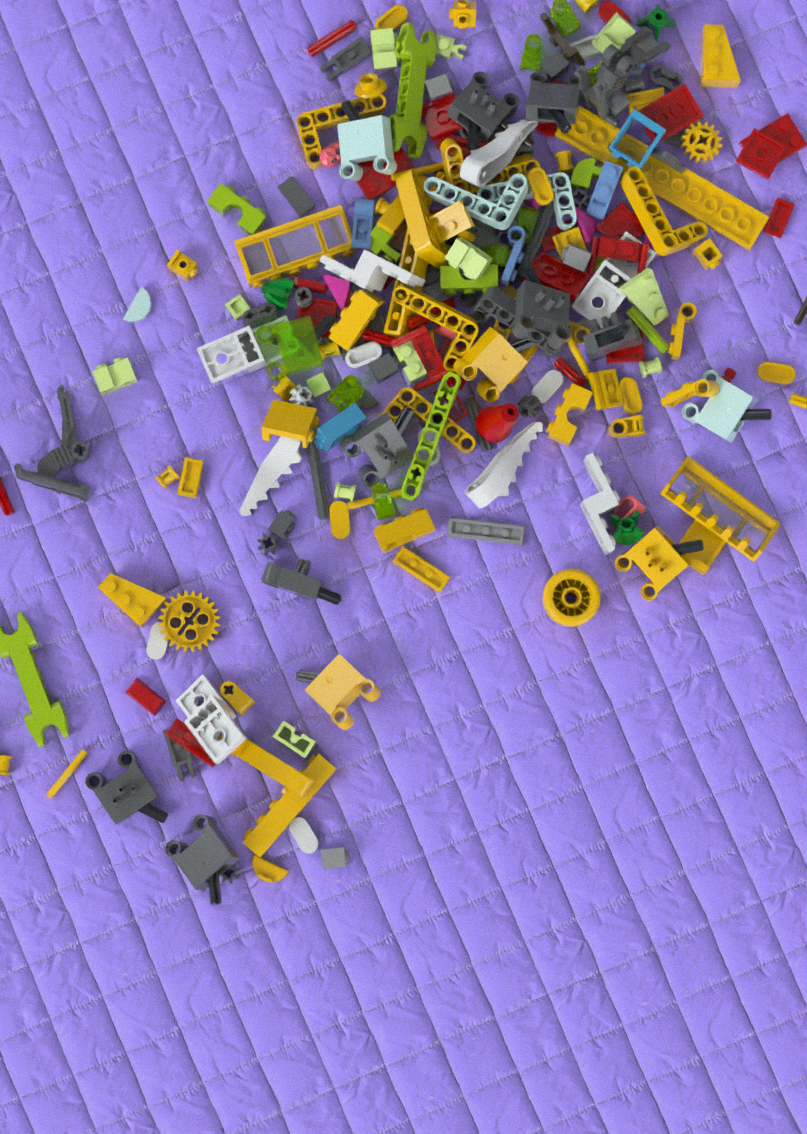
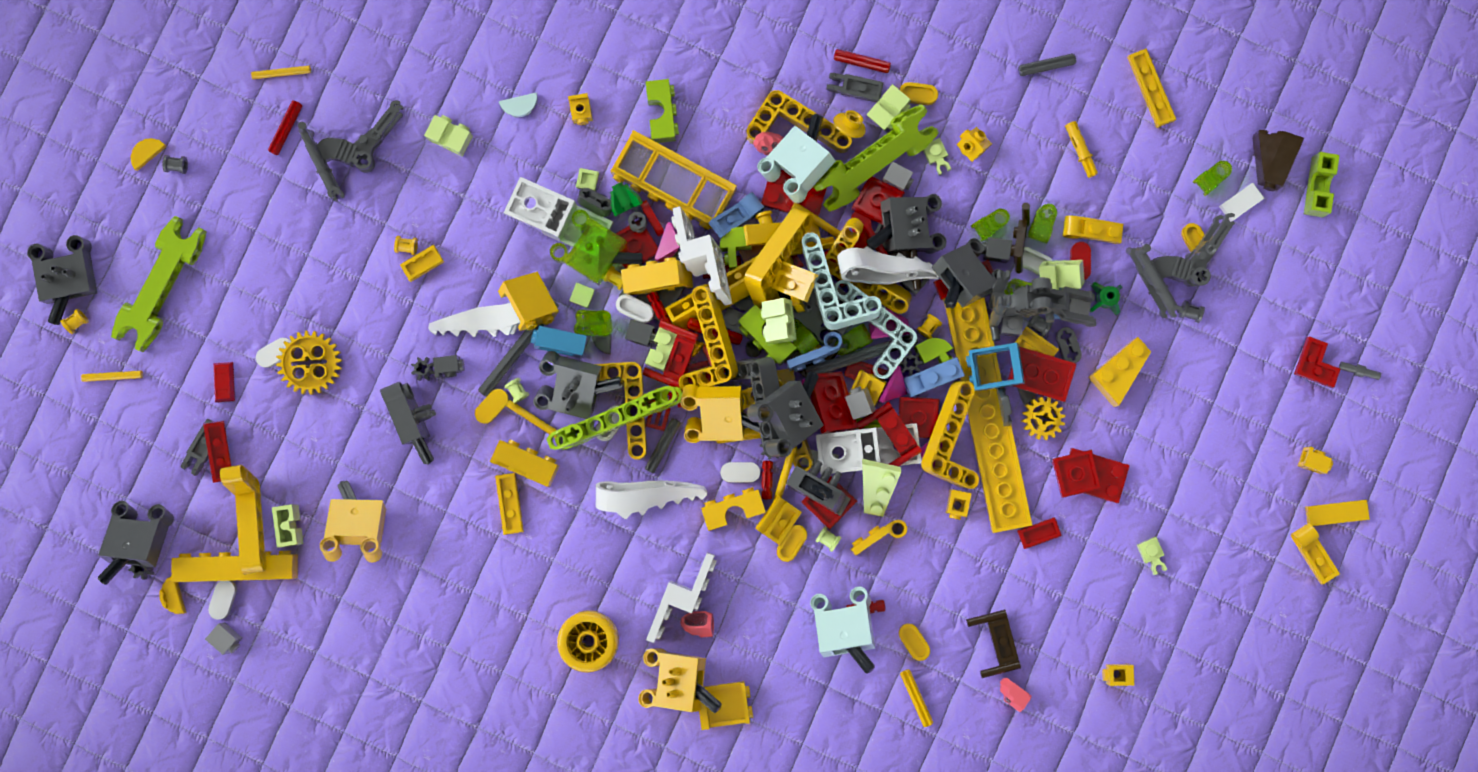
camera: 50 degrees right, 0 degrees up
dark grey piece [85,751,168,825] -> none
yellow wedge [98,573,169,628] -> none
white bracket [175,674,247,765] -> none
yellow piece [220,681,256,716] -> none
yellow tile [272,376,296,402] -> none
dark grey tile [277,176,315,218] -> none
white gear [289,384,313,406] -> none
clear neon green piece [371,483,396,520] -> none
light grey tile [447,517,525,546] -> none
red cone [475,403,519,443] -> none
dark grey gear [517,394,542,418] -> none
yellow tile [527,167,554,206] -> none
yellow piece [608,415,647,439] -> none
green brick [610,510,644,545] -> none
lime axle [626,306,669,354] -> none
yellow plate [660,379,719,407] -> none
window [660,456,781,562] -> none

